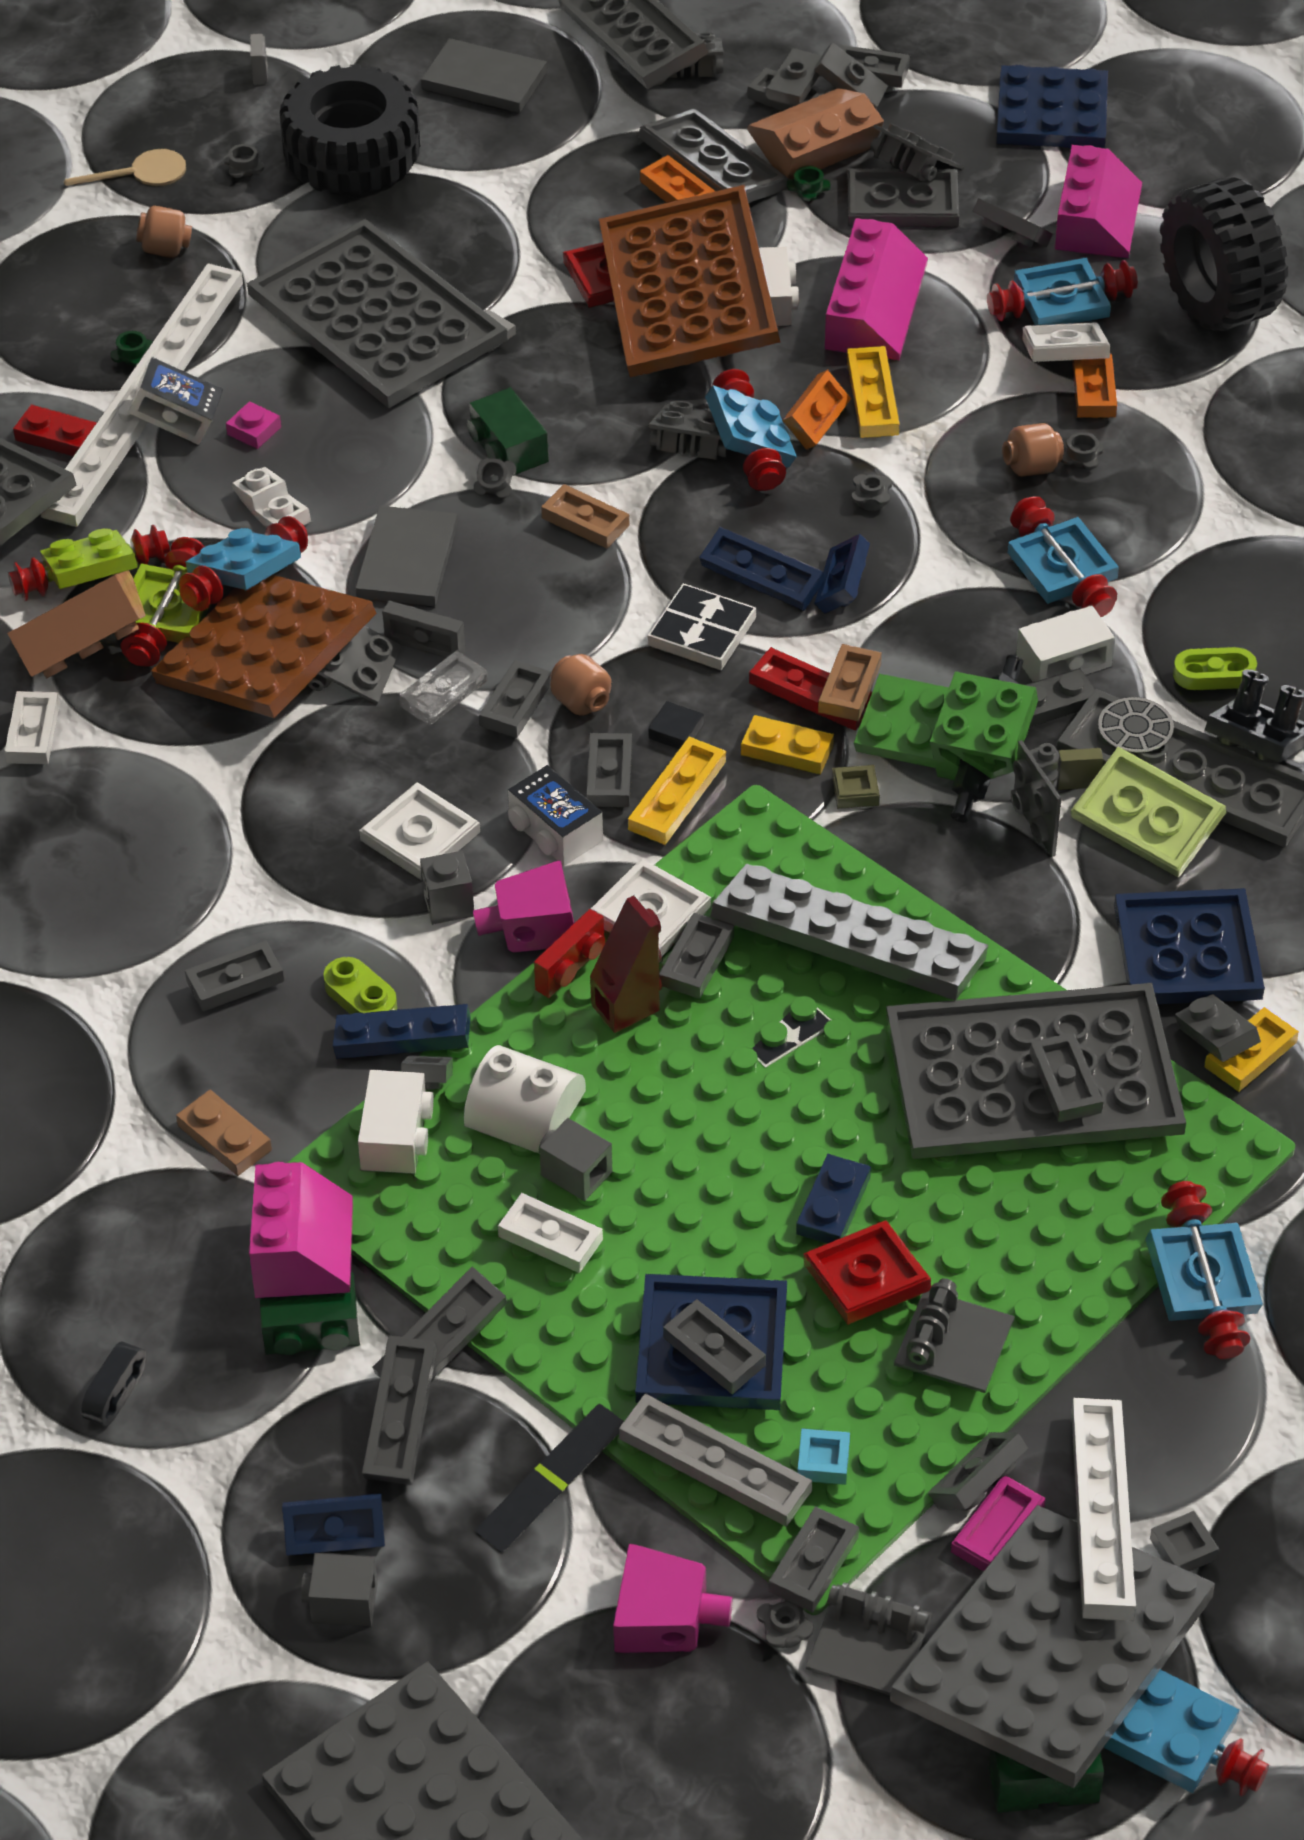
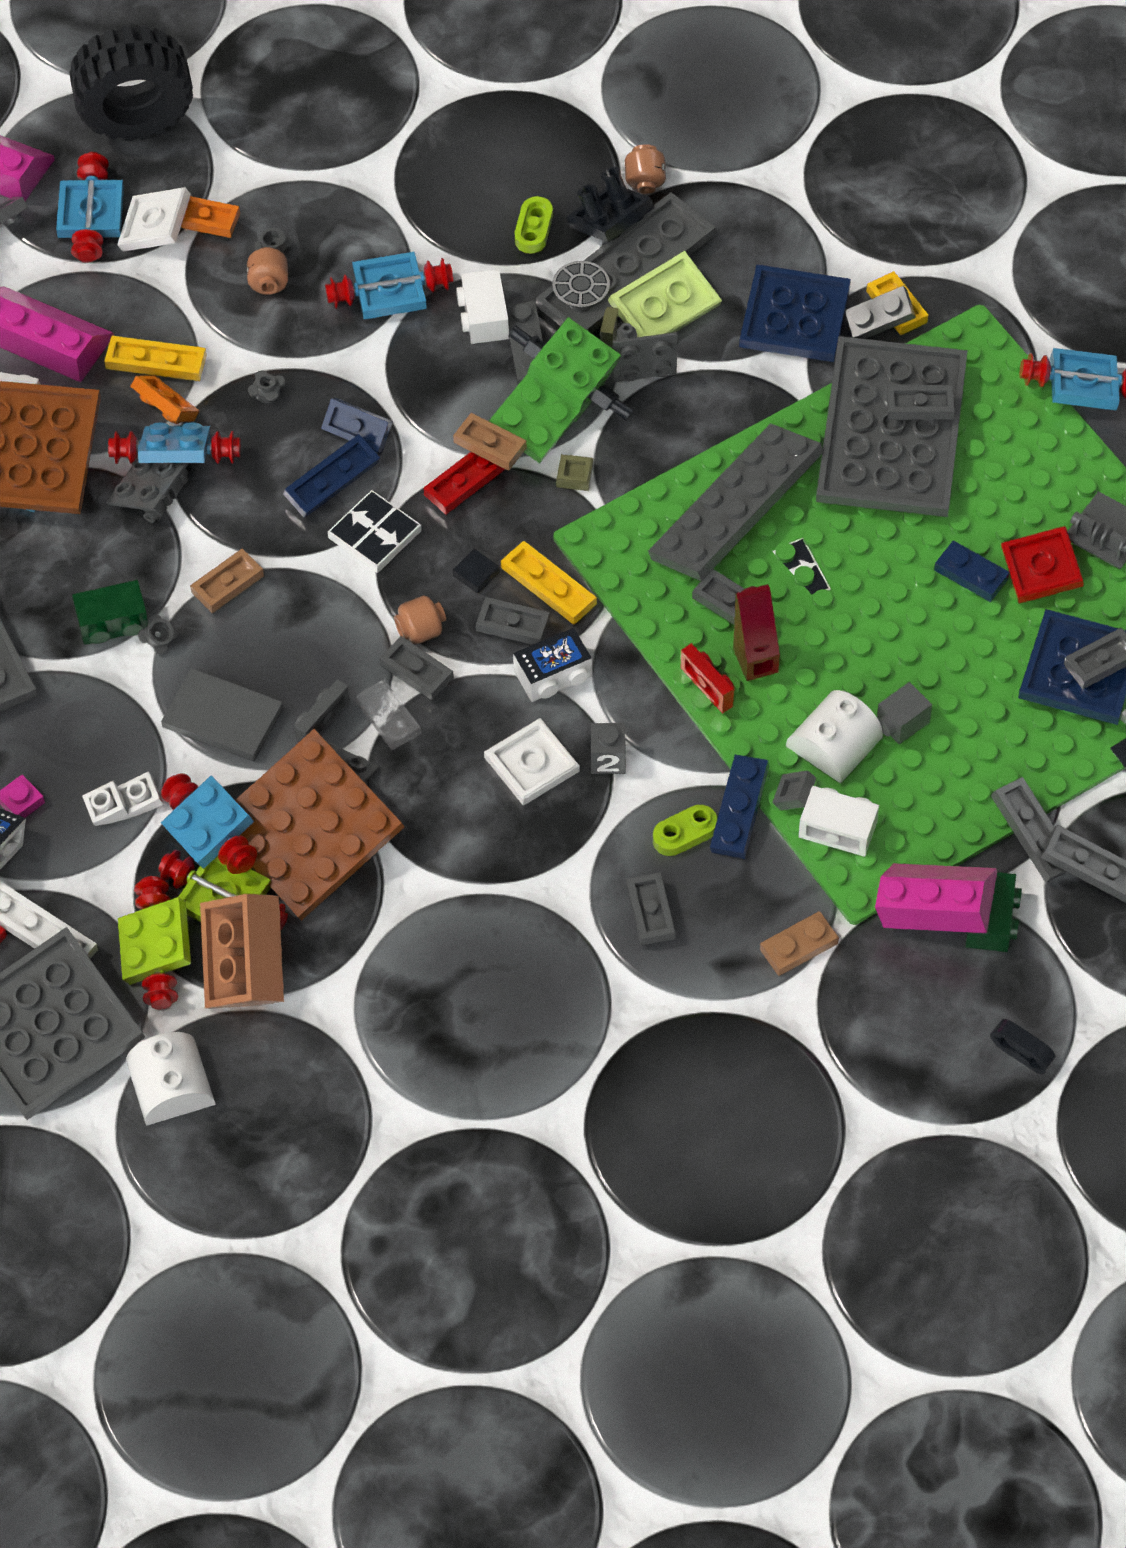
camera: 75 degrees left, 10 degrees up
white plate [4,691,60,764] -> none
dark pink torso [473,860,574,953] -> none
white plate [498,1193,603,1273] -> none
white tile [591,858,711,956] -> none
yellow plate [741,715,834,775] -> none

